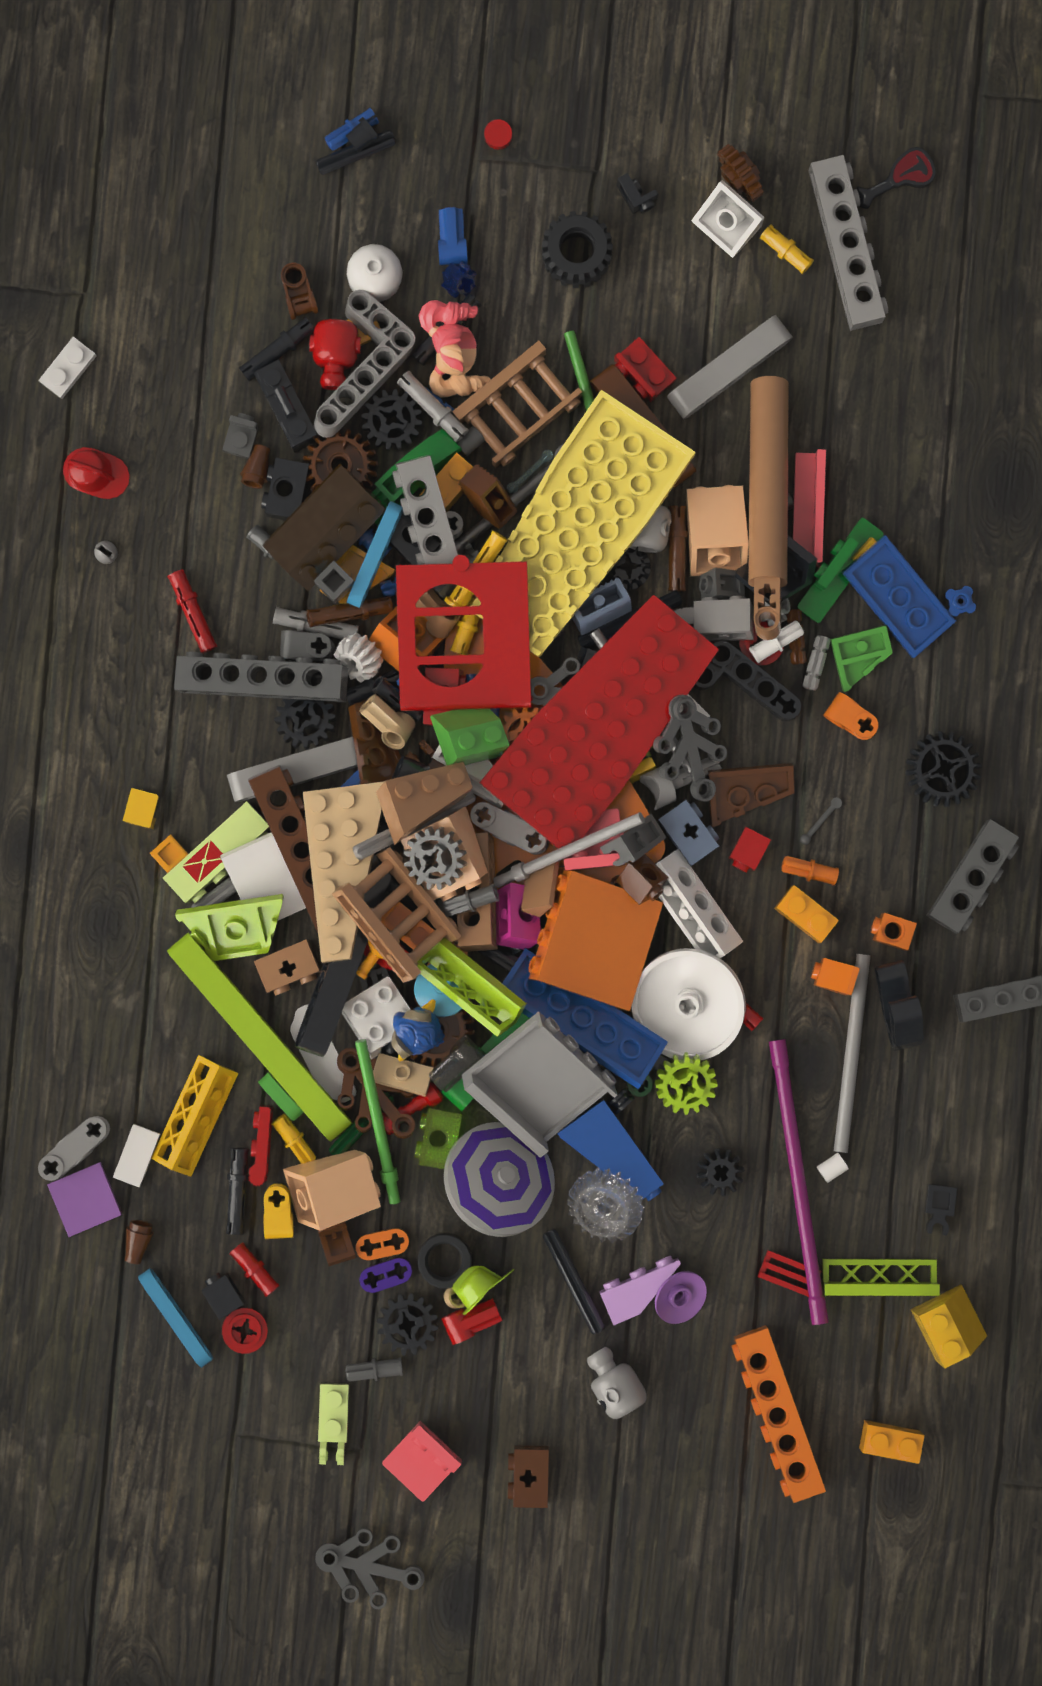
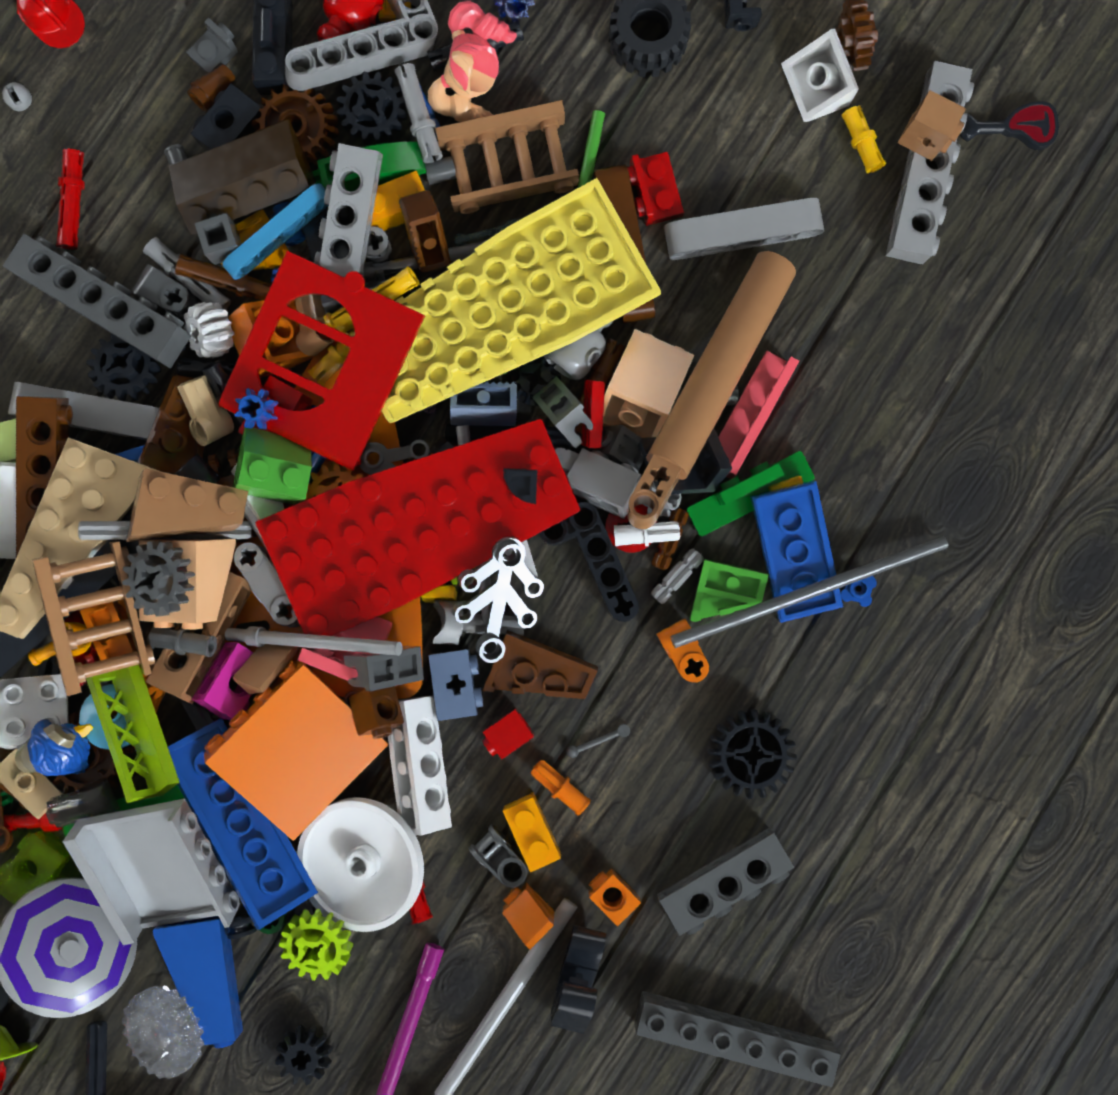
camera: 25 degrees right, 0 degrees up
none -> blue gear [234,388,279,430]
none -> dark grey piece [468,824,529,888]
none -> black tile [503,468,537,504]
none -> dark grey hinge [532,376,593,448]
none -> red tile [581,380,605,448]
none -> dark grey piece [670,536,948,648]
none -> medium nougat brick [897,90,966,161]

